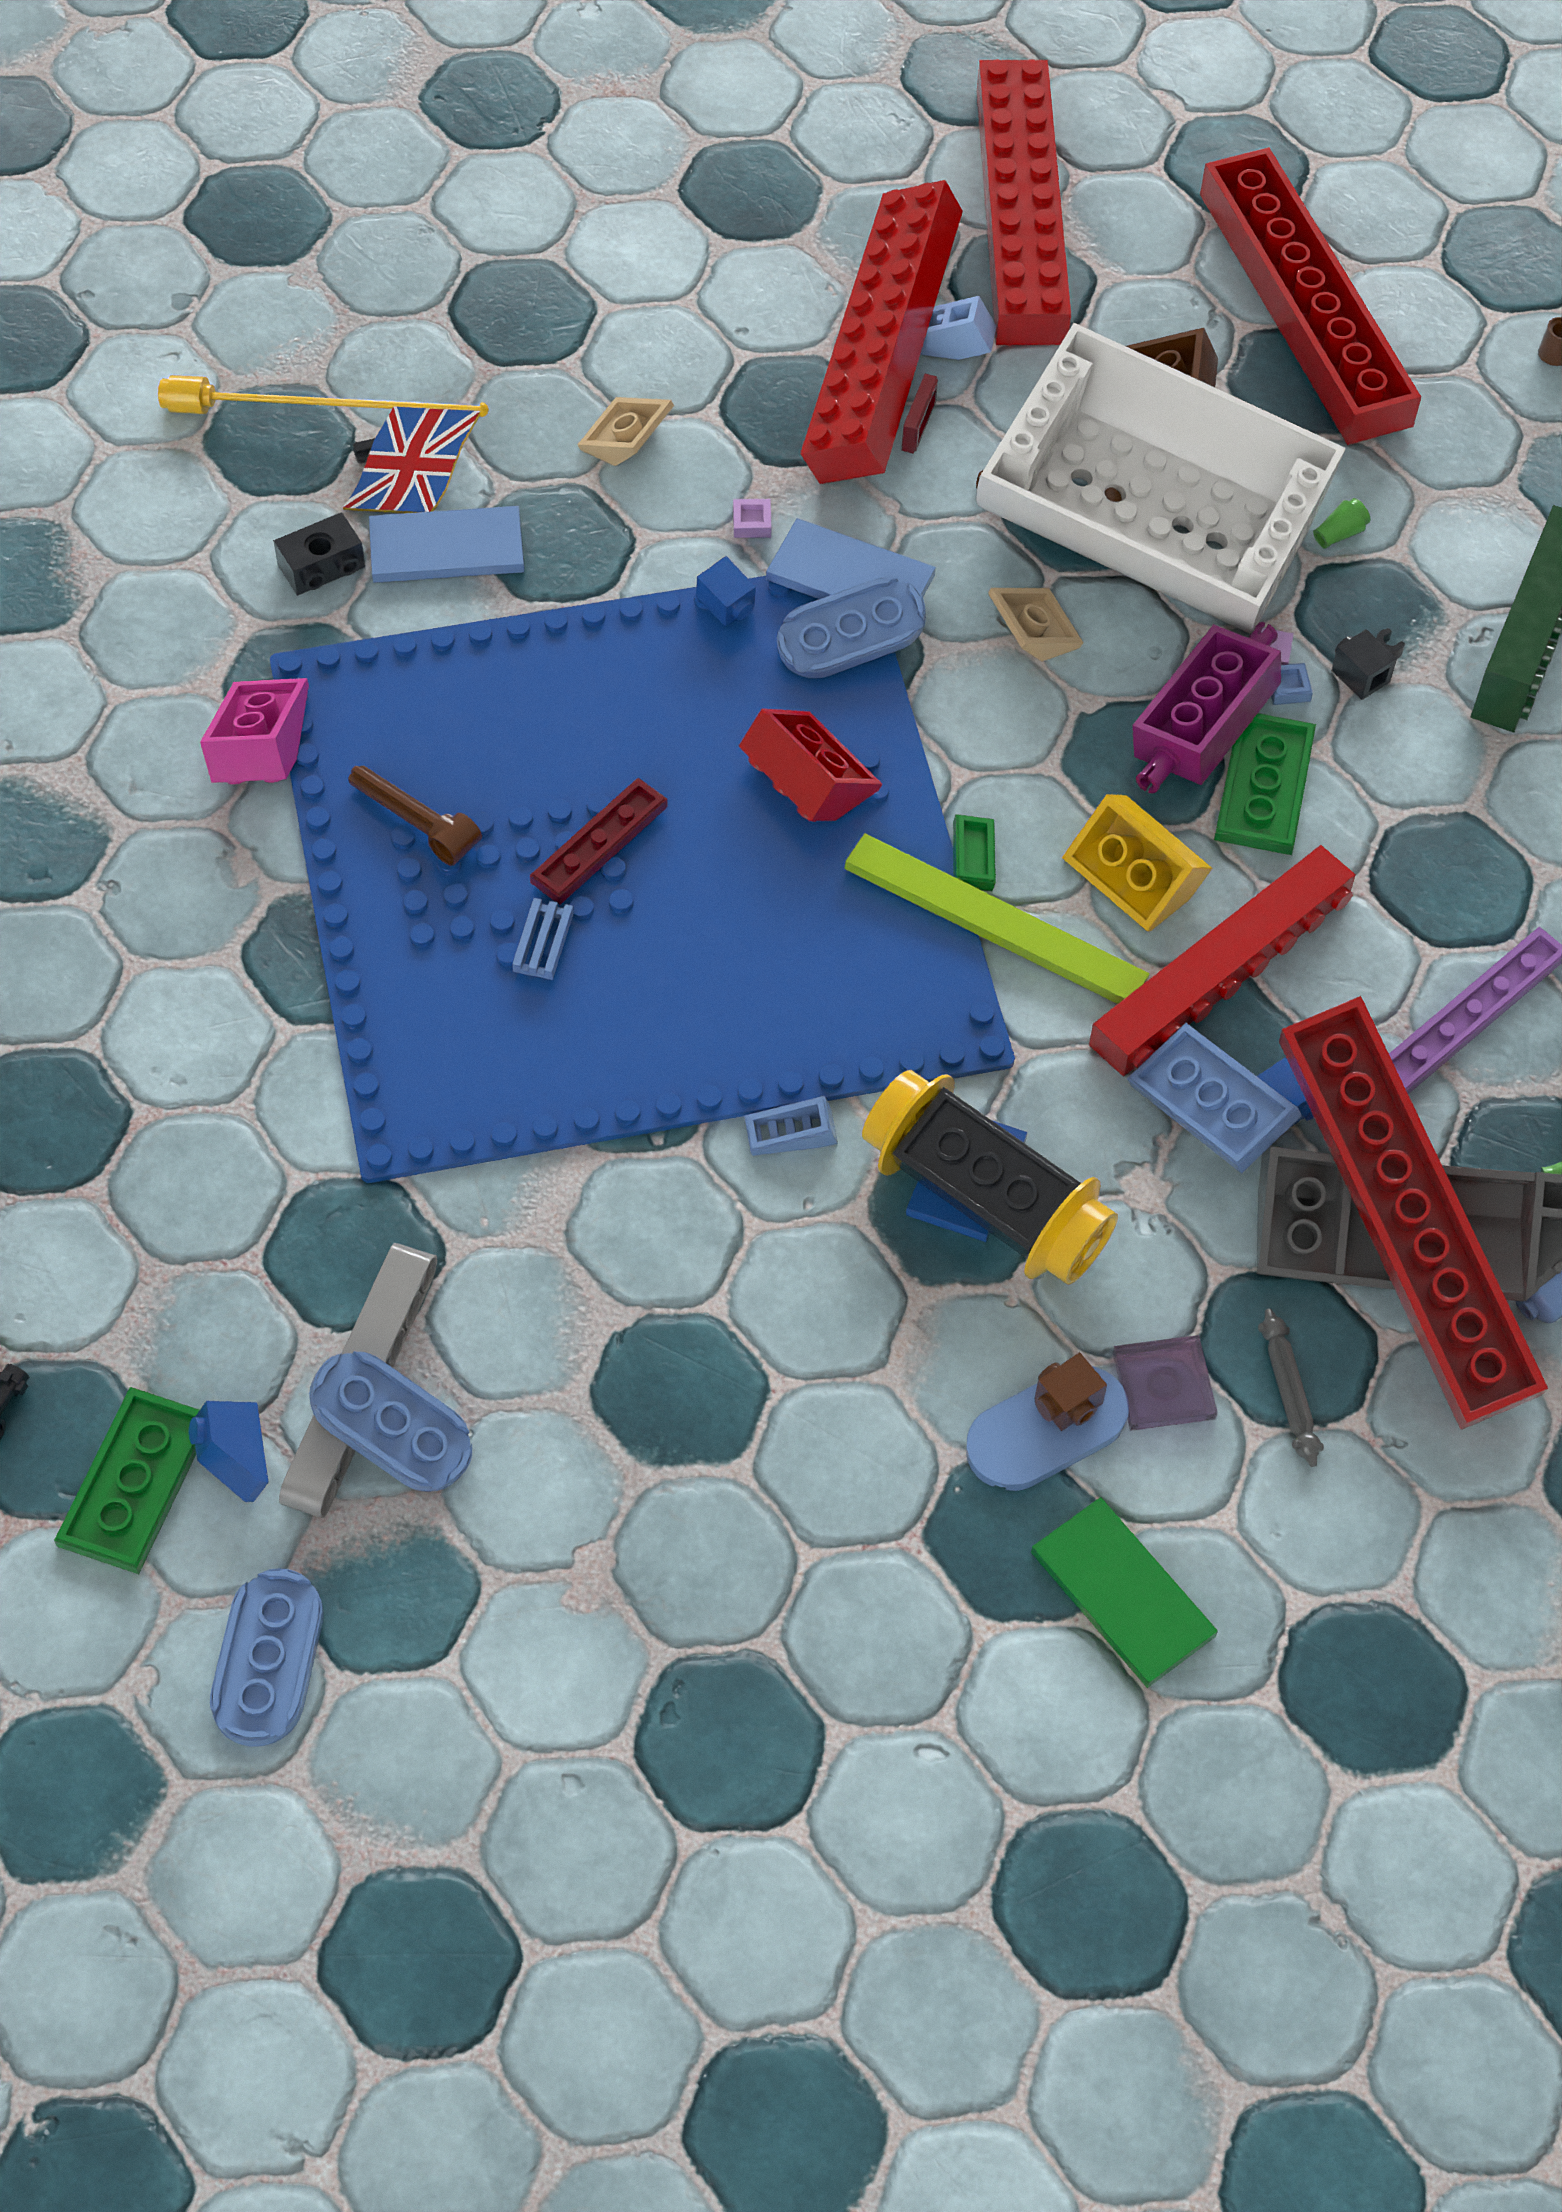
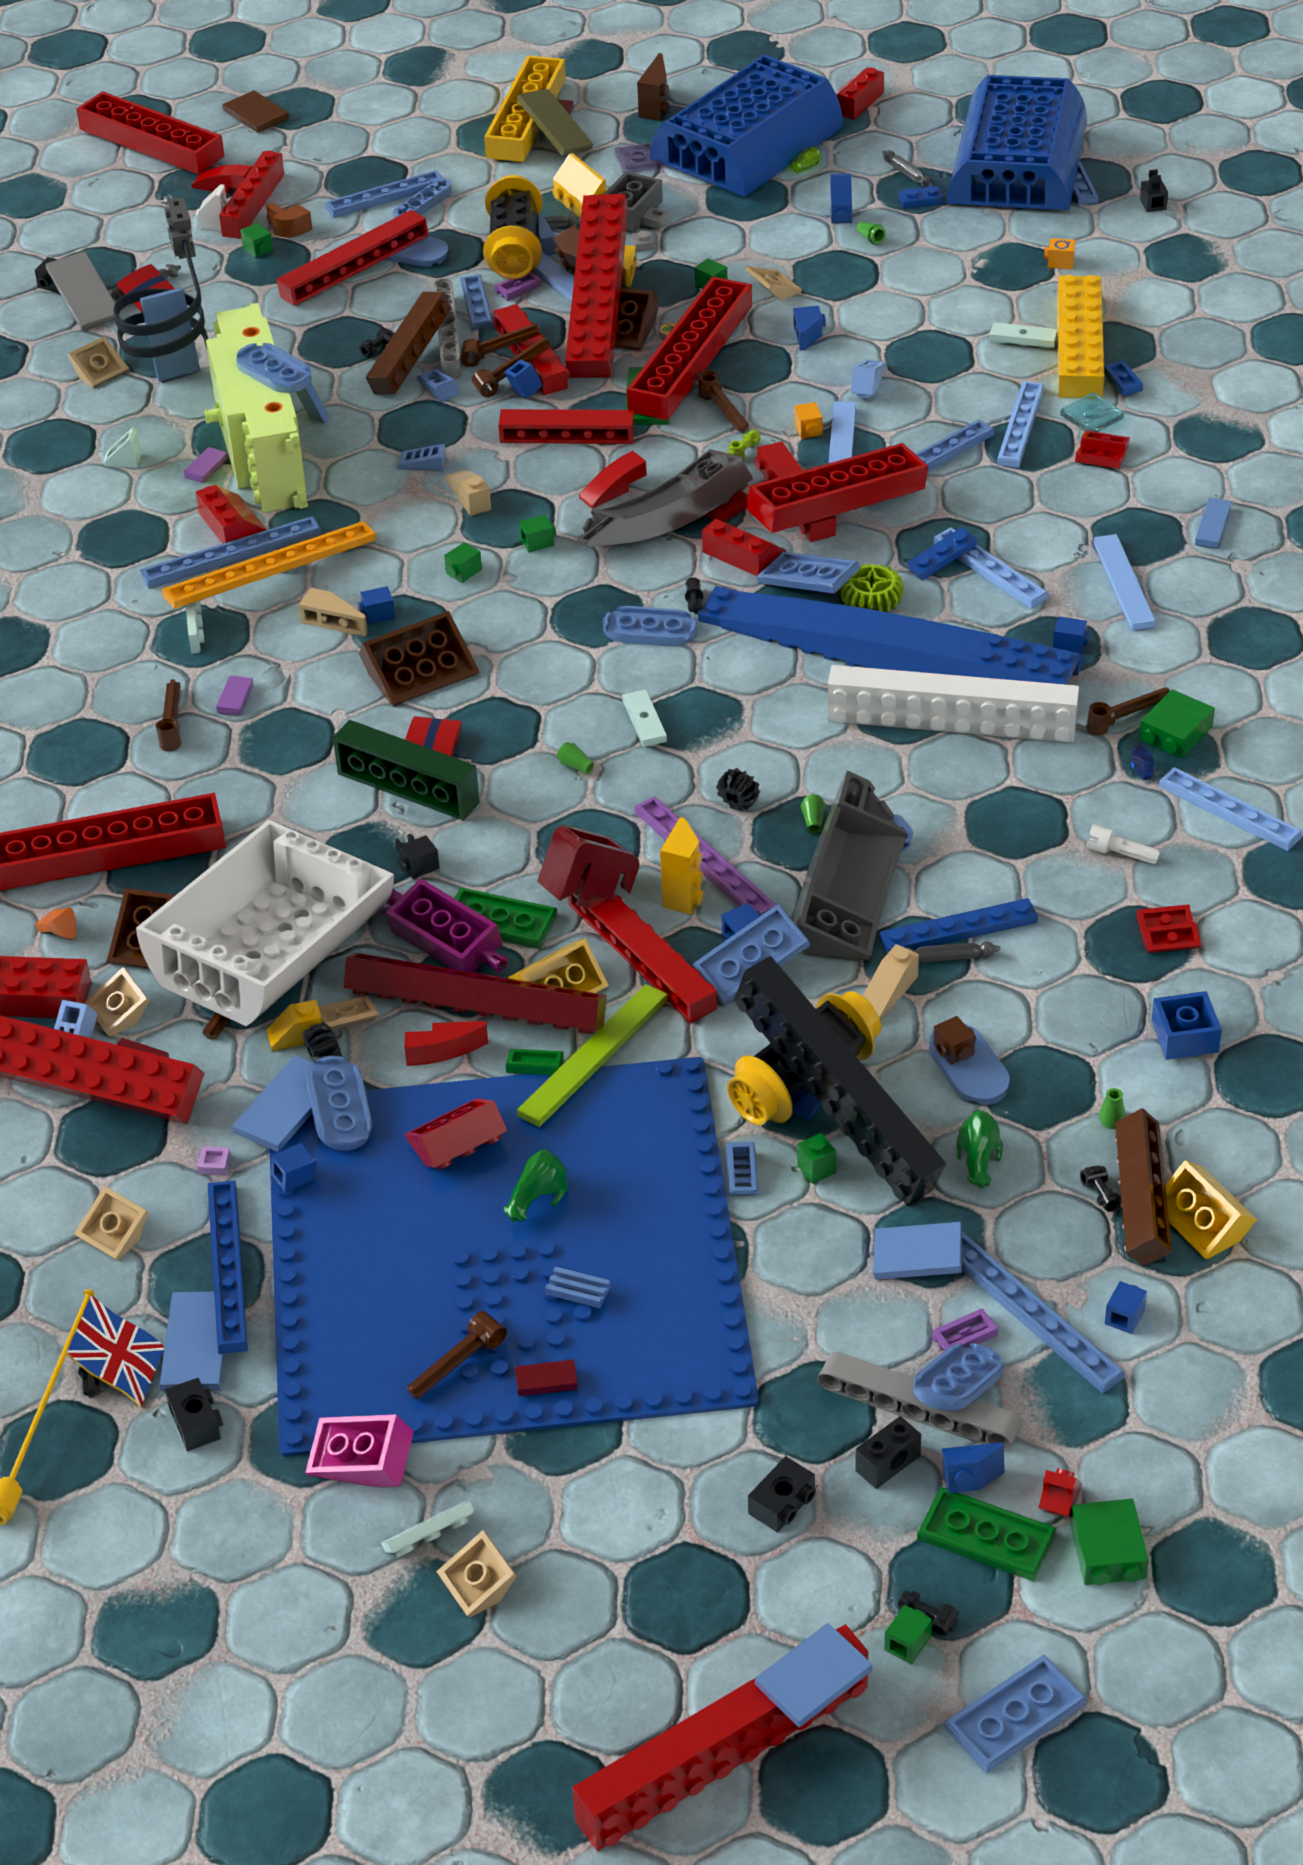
camera: 80 degrees left, 15 degrees down
medium blue tile [210,1568,323,1747] -> none
dark red tile [530,778,668,905] -> none
green tile [1031,1497,1218,1688] -> none
clear purple tile [1113,1335,1218,1431] -> none
red brick [1279,996,1548,1430] -> none
none -> orange tile [35,907,76,940]
none -> tan slope [84,967,149,1037]
none -> blue tile [208,1180,248,1354]
none -> yellow slope [266,999,322,1051]
none -> black gear [302,1022,342,1063]
none -> dark red brick [343,953,607,1034]
none -> light aqua tile [381,1501,474,1557]
none -> red slope [404,1021,488,1066]
none -> tan slope [436,1530,517,1618]
none -> green piece [503,1149,568,1223]
none -> dark red tile [515,1359,578,1397]
none -> dark red piece [537,825,640,908]
none -> yellow slope [660,817,704,915]
none -> black brick [734,956,947,1207]
none -> black brick [748,1456,816,1533]
none -> green brick [797,1133,836,1184]
none -> black brick [855,1416,921,1489]
none -> tan slope [863,944,919,1021]
none -> medium blue tile [873,1222,962,1280]
none -> blue plate [879,898,1038,954]
none -> medium lavender tile [932,1308,998,1351]
none -> green piece [956,1110,1003,1189]
none -> medium blue tile [962,1232,1125,1394]
none -> red brick [1038,1468,1082,1518]
none -> green brick [1070,1498,1149,1585]
none -> black bar [1080,1166,1120,1212]
none -> bright green cone [1098,1088,1126,1129]
none -> blue brick [1105,1281,1147,1334]
none -> reddish brown brick [1115,1108,1172,1267]
none -> red slope [1136,904,1201,953]
none -> blue brick [1151,991,1222,1060]
none -> yellow slope [1165,1160,1257,1259]

